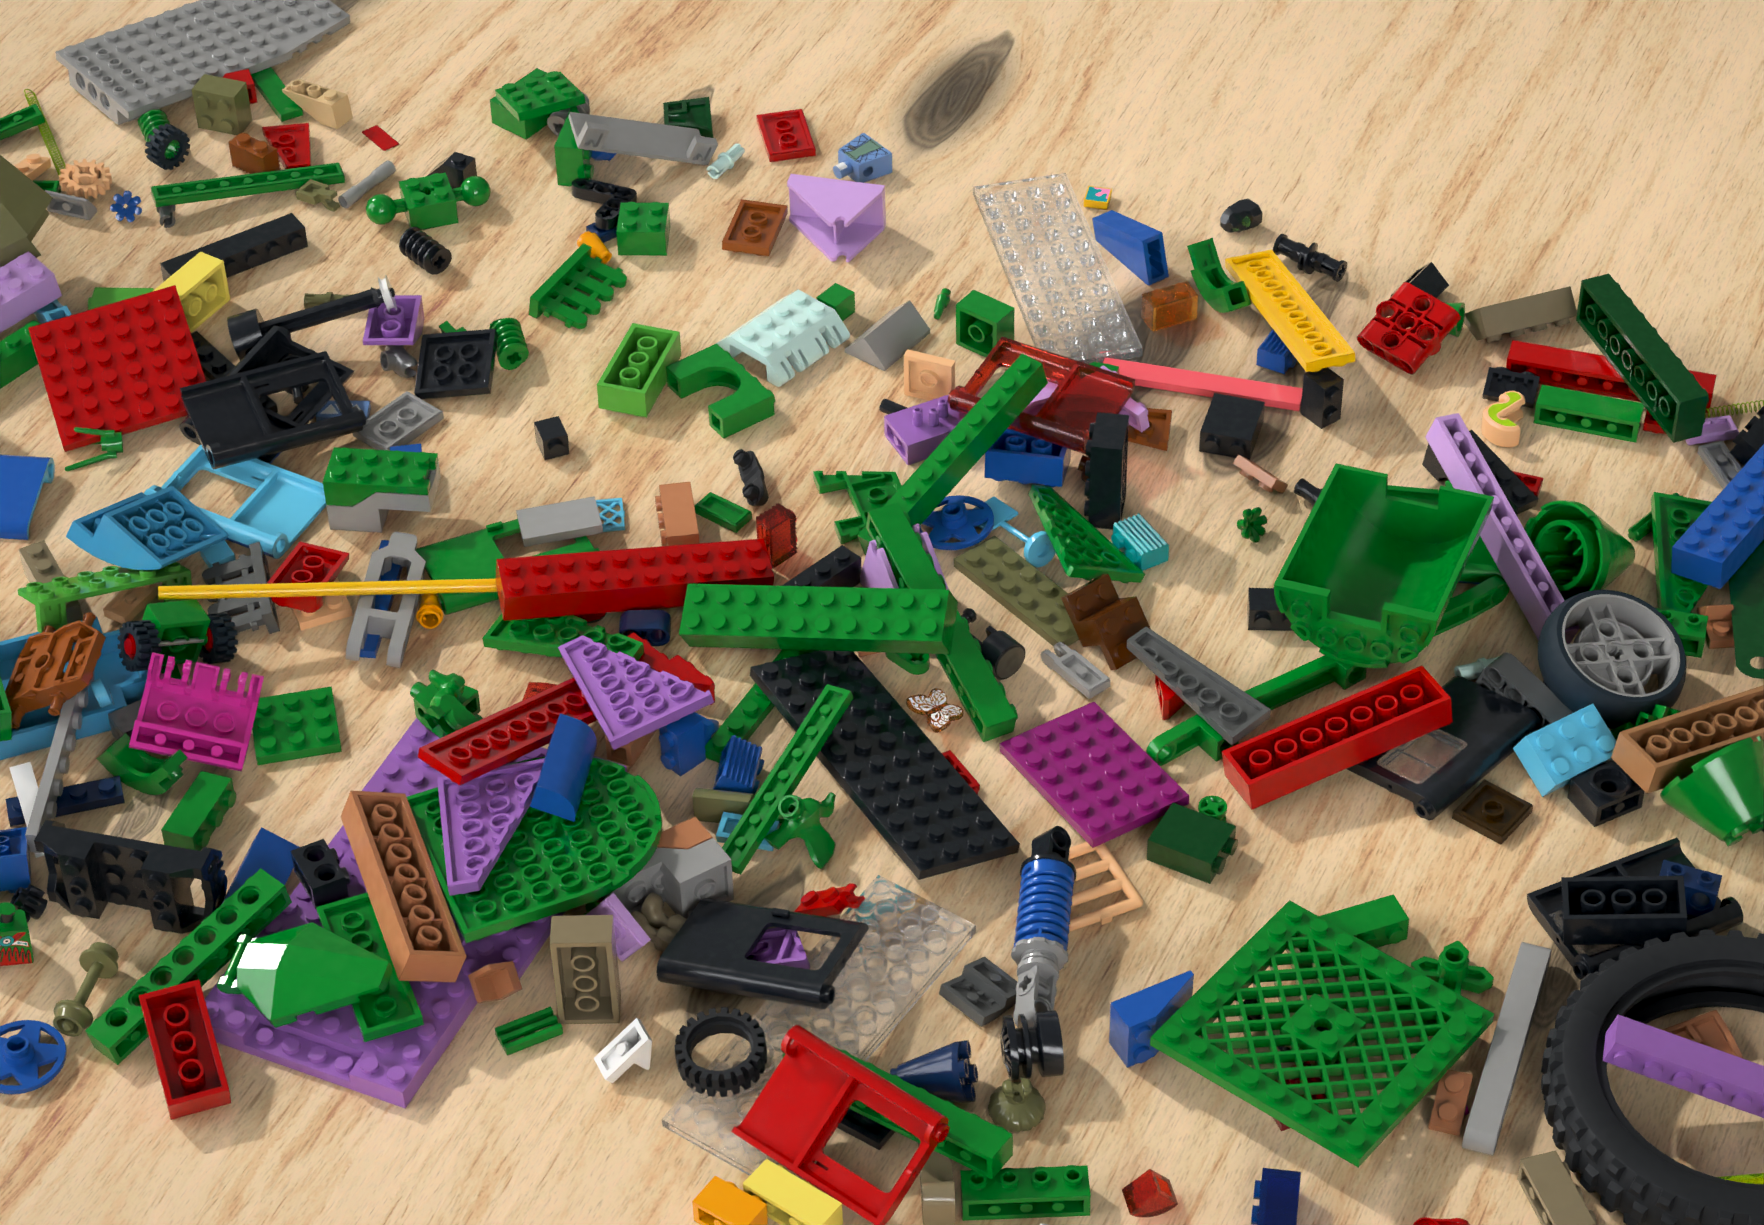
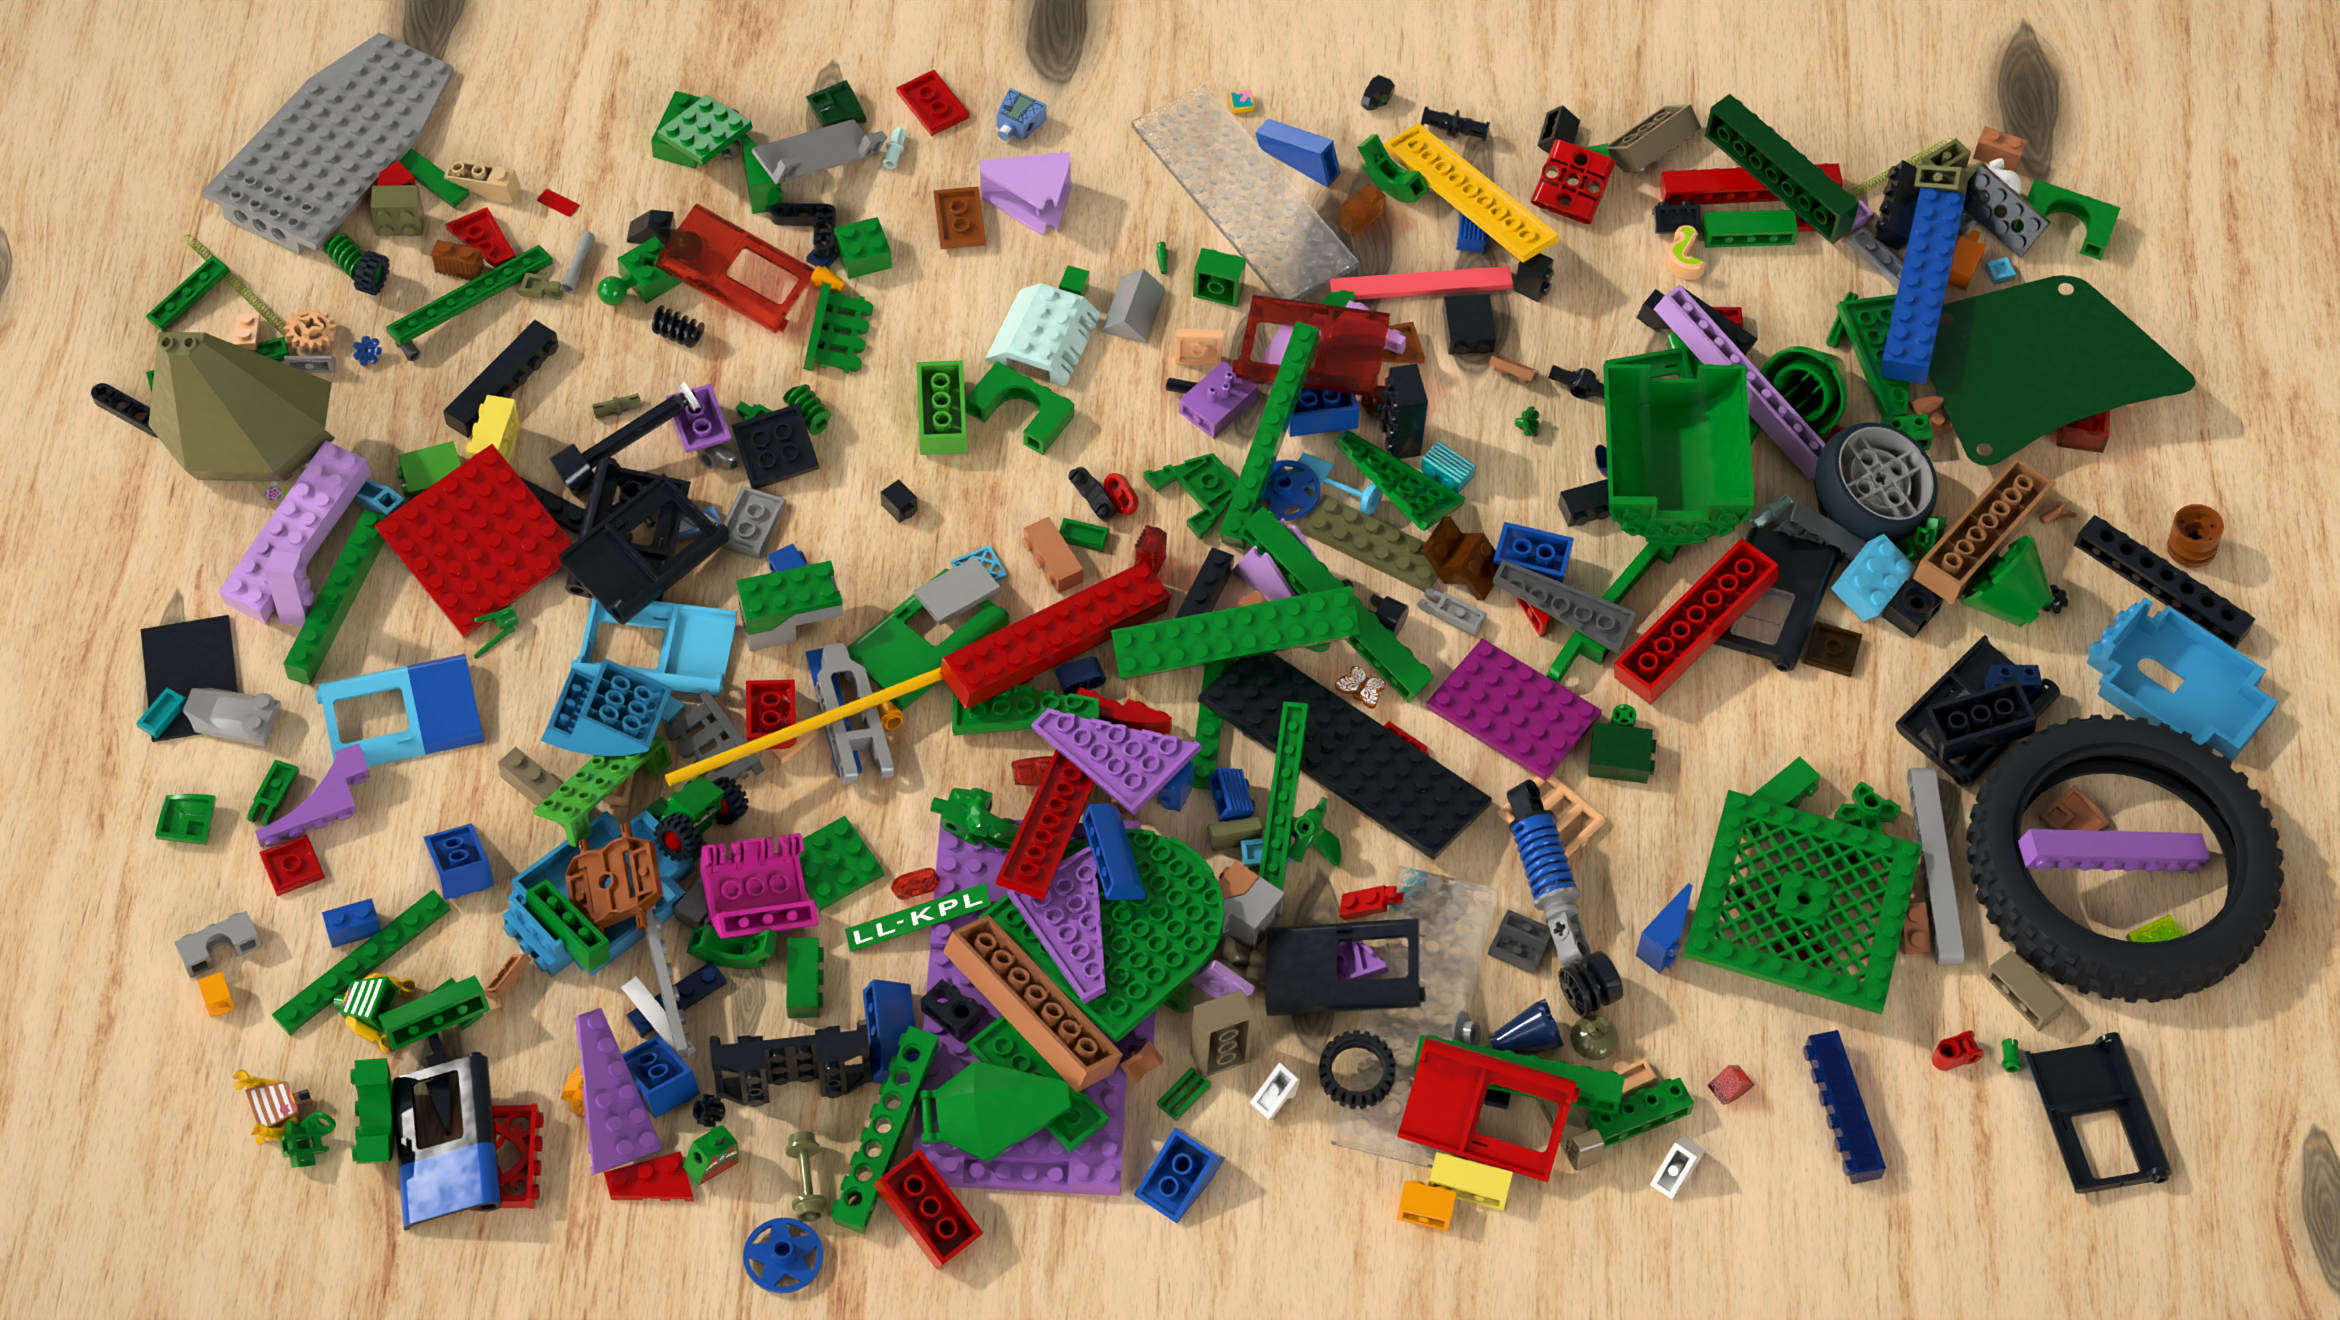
camera: 25 degrees left, 15 degrees up
none -> clear red piece [655,203,815,334]
none -> green sticker [845,883,991,952]
none -> clear red plate [891,867,940,900]
none -> red plate [1103,473,1139,515]
none -> blue slope [1134,1128,1225,1223]
none -> light grey piece [1452,1010,1481,1046]
none -> blue slope [1493,522,1574,583]
none -> light nougat tile [1615,1058,1658,1097]

